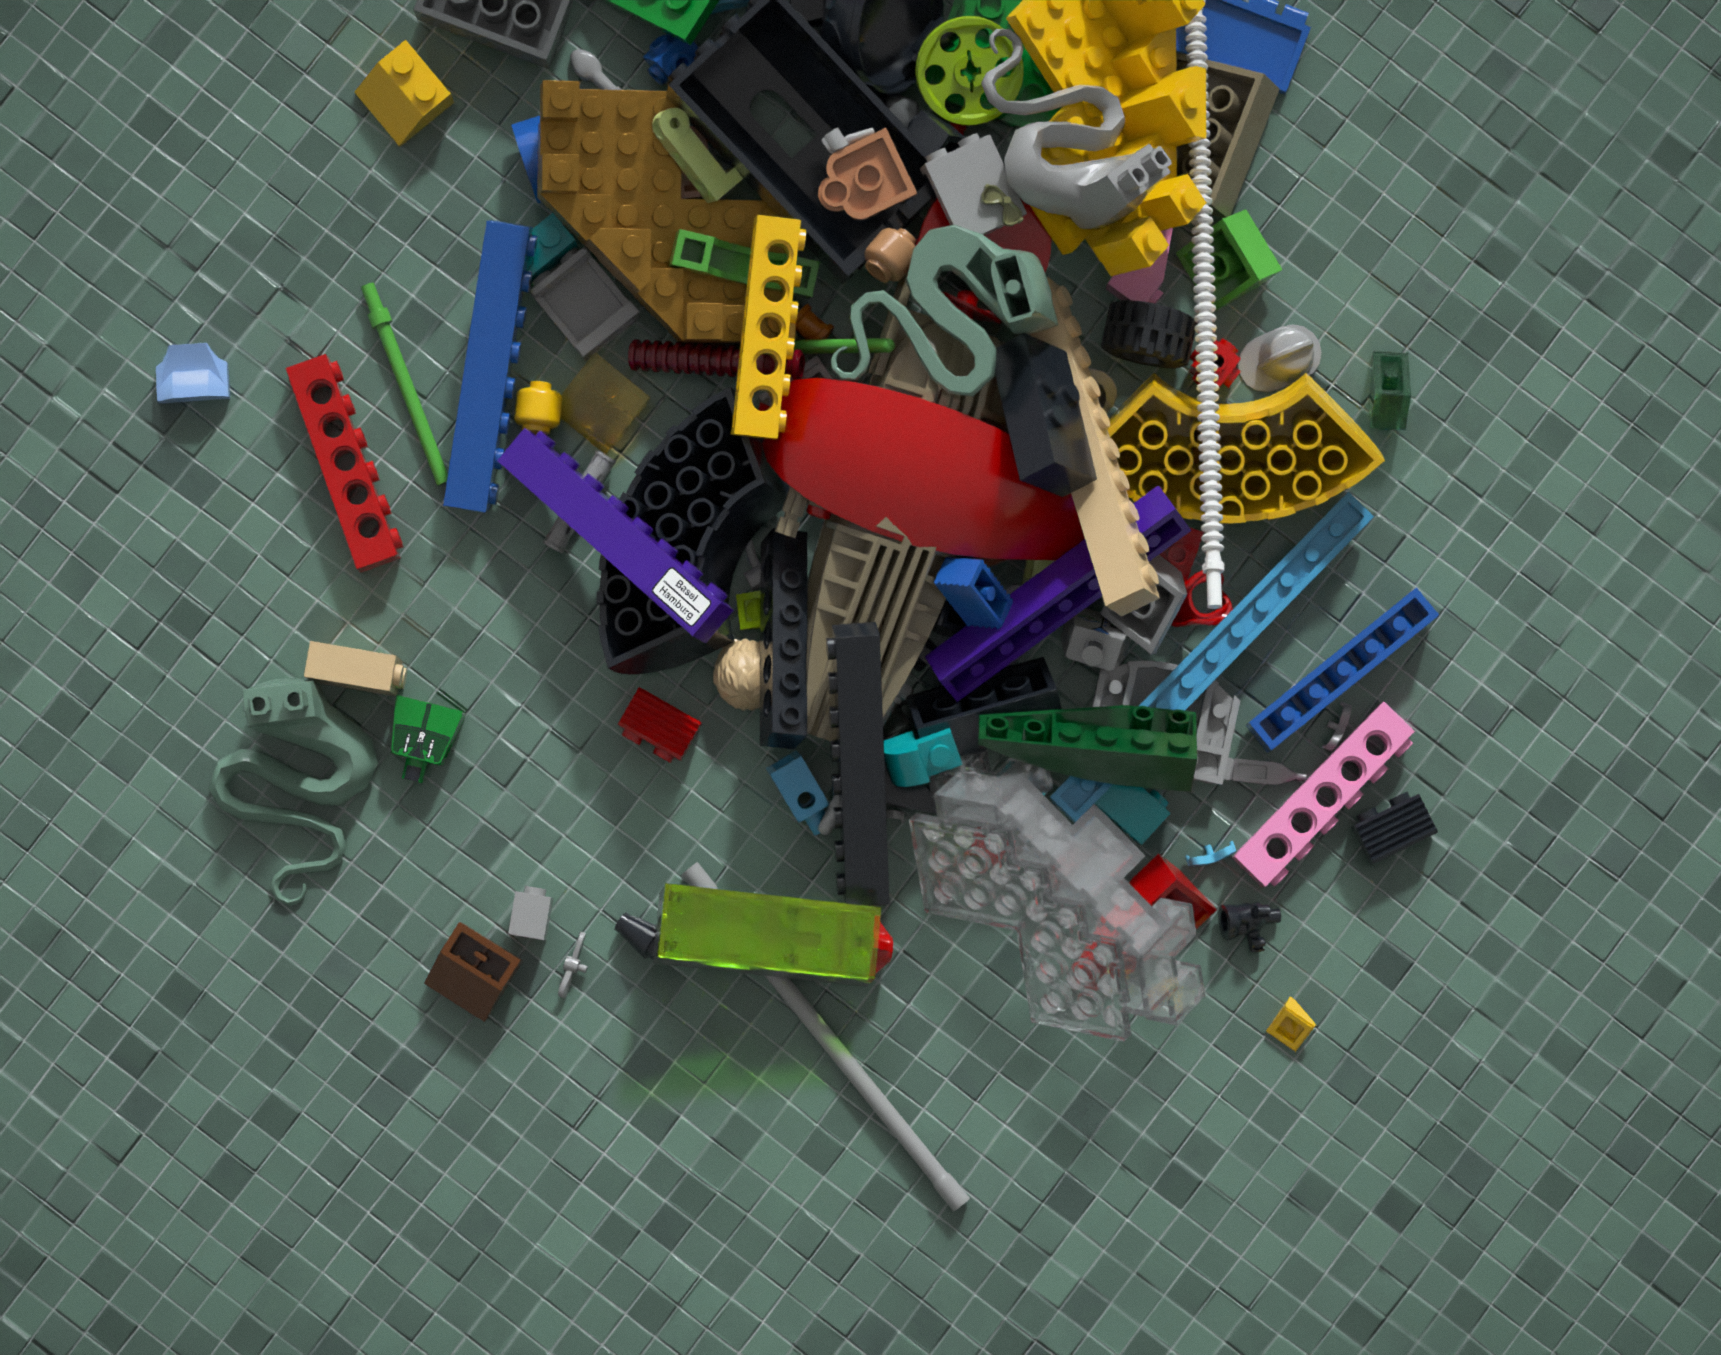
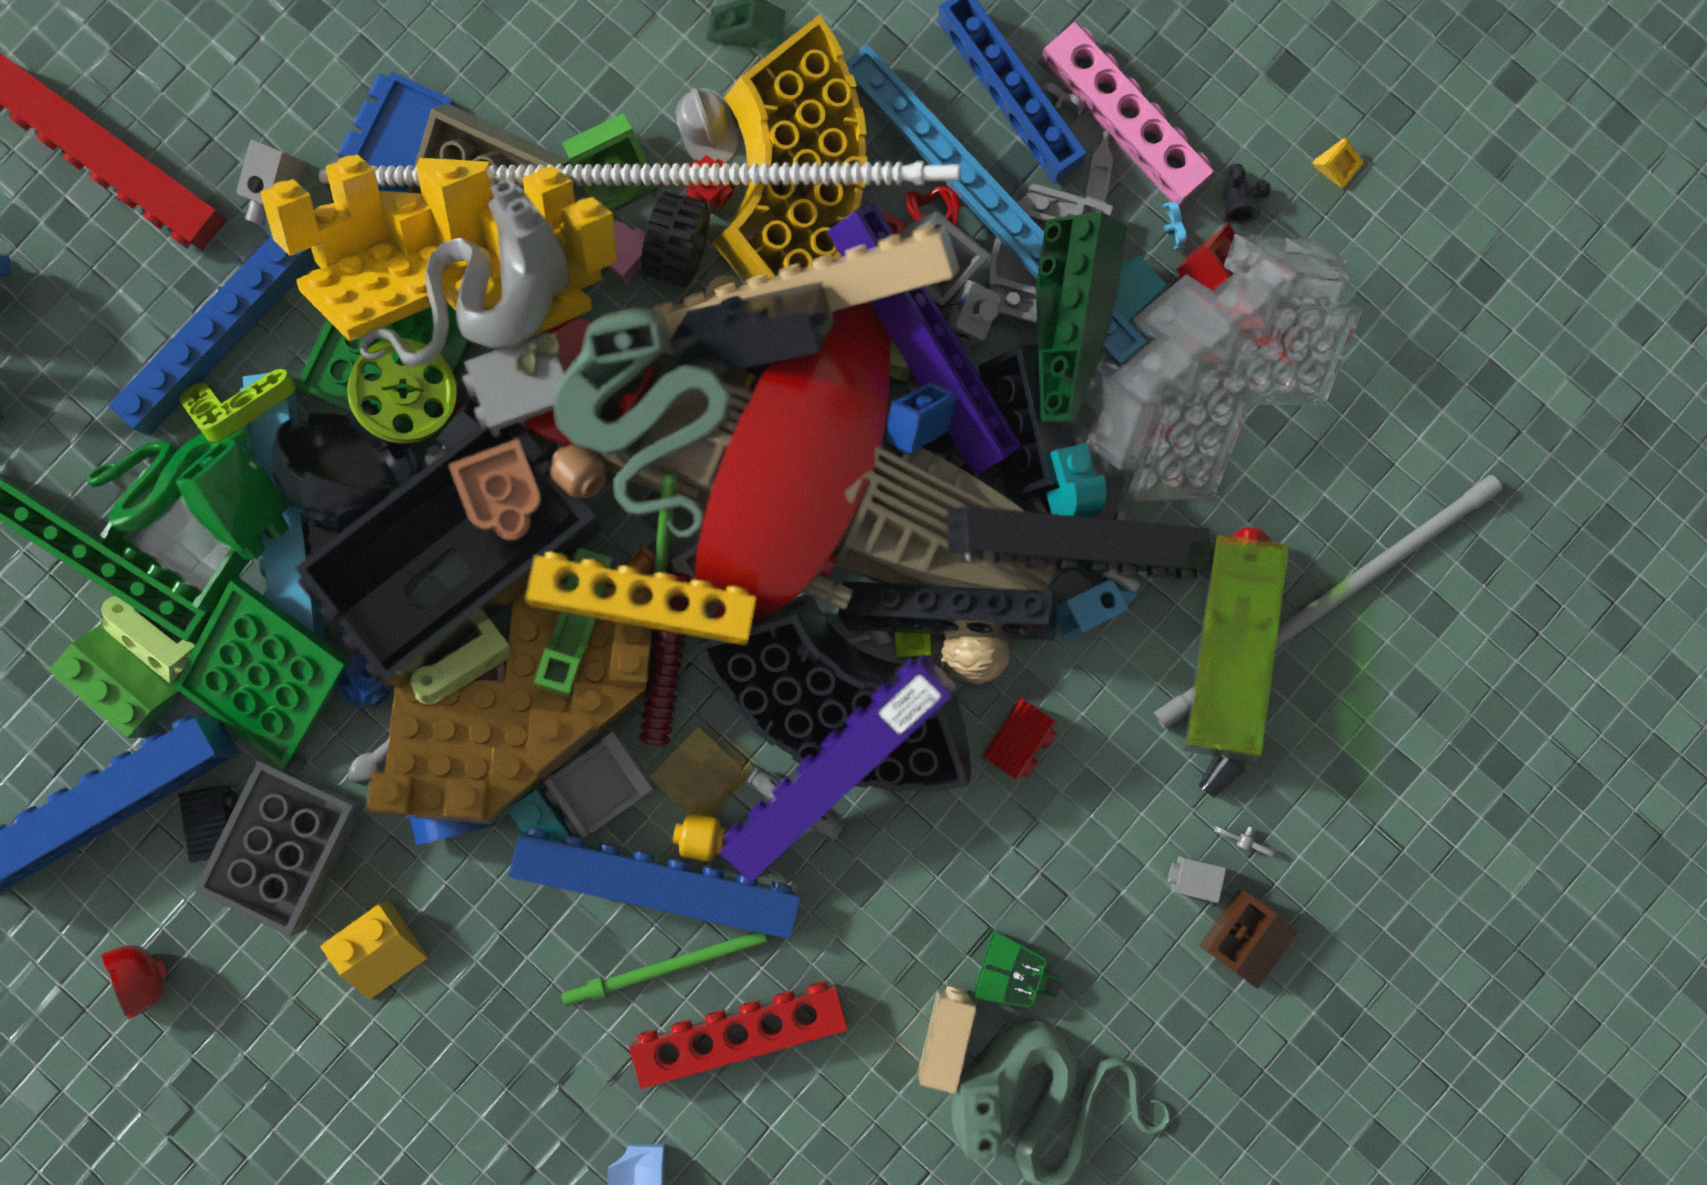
camera: 80 degrees left, 0 degrees up
light grey hand [822,128,875,154] -> none
black brick [1351,791,1438,865] -> none

